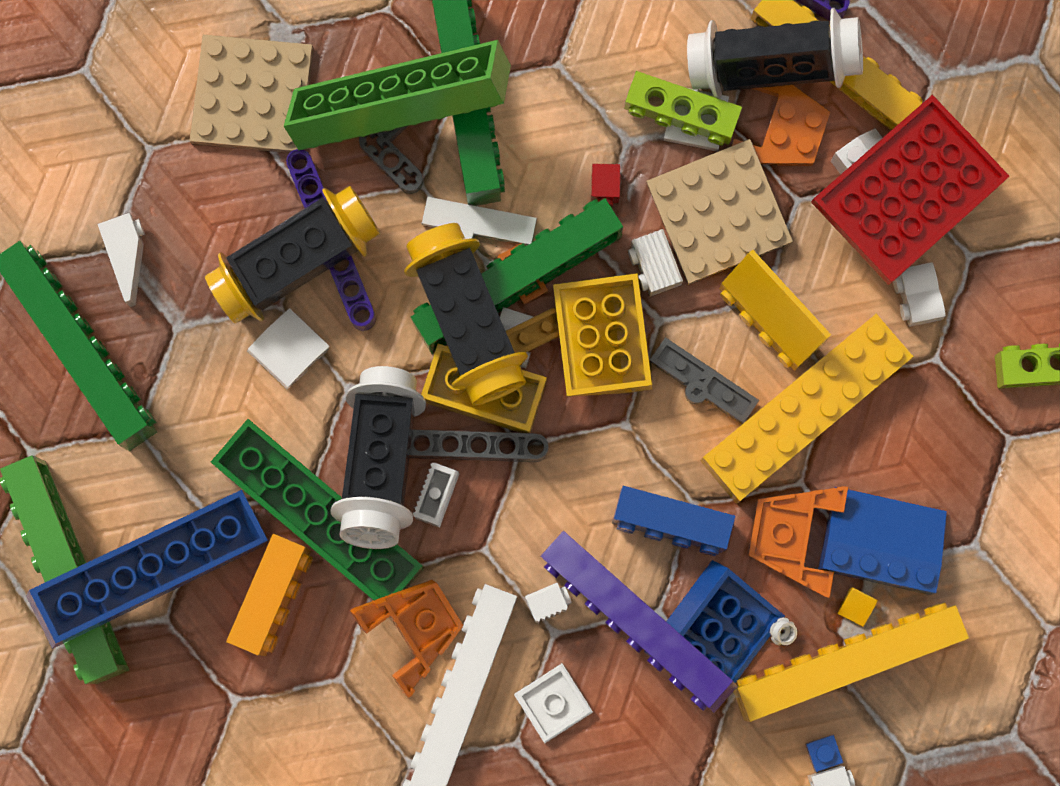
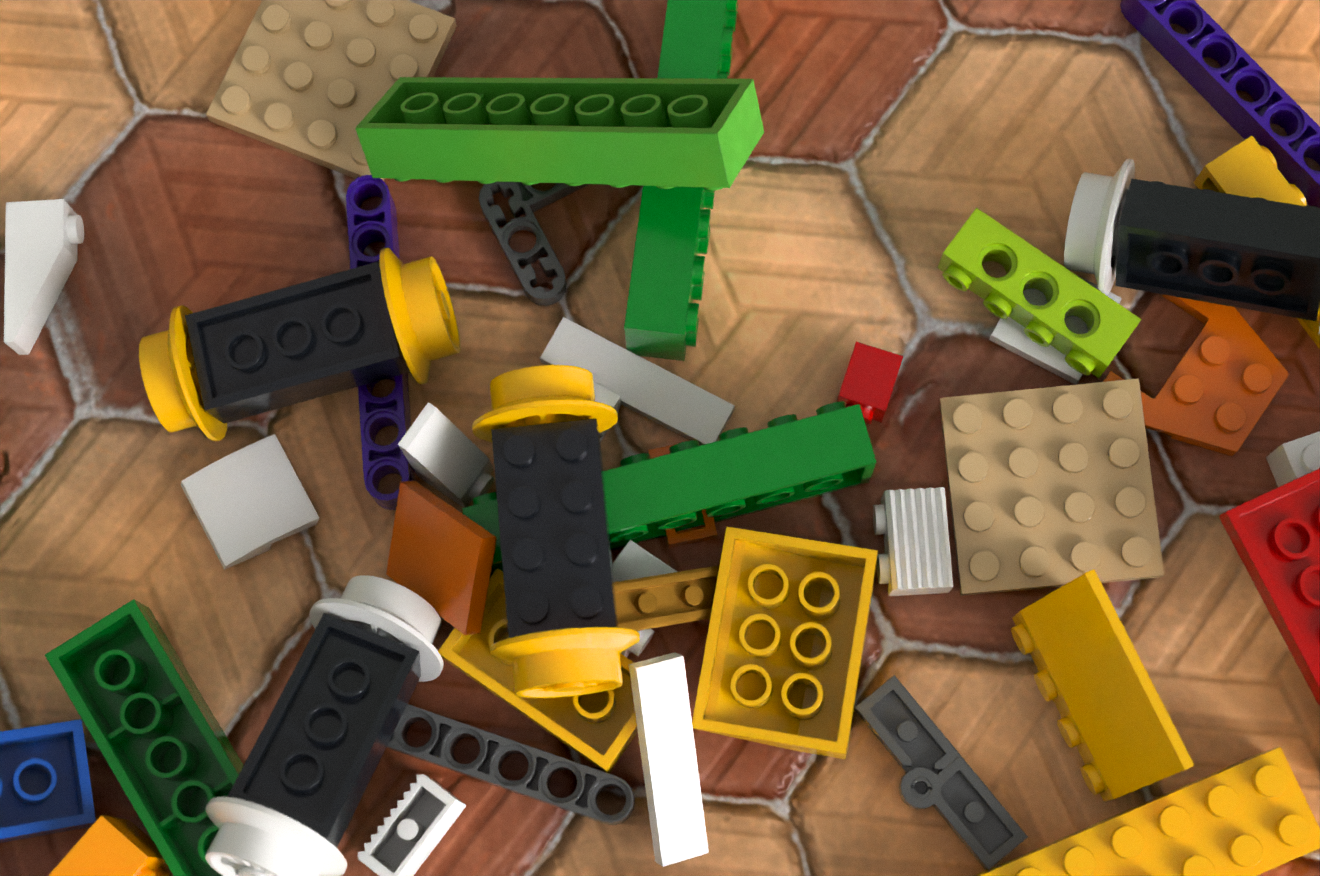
camera: 20 degrees right, 5 degrees down
none -> orange tile [386,481,497,635]
none -> white slope [398,402,494,508]
none -> white tile [629,652,709,867]

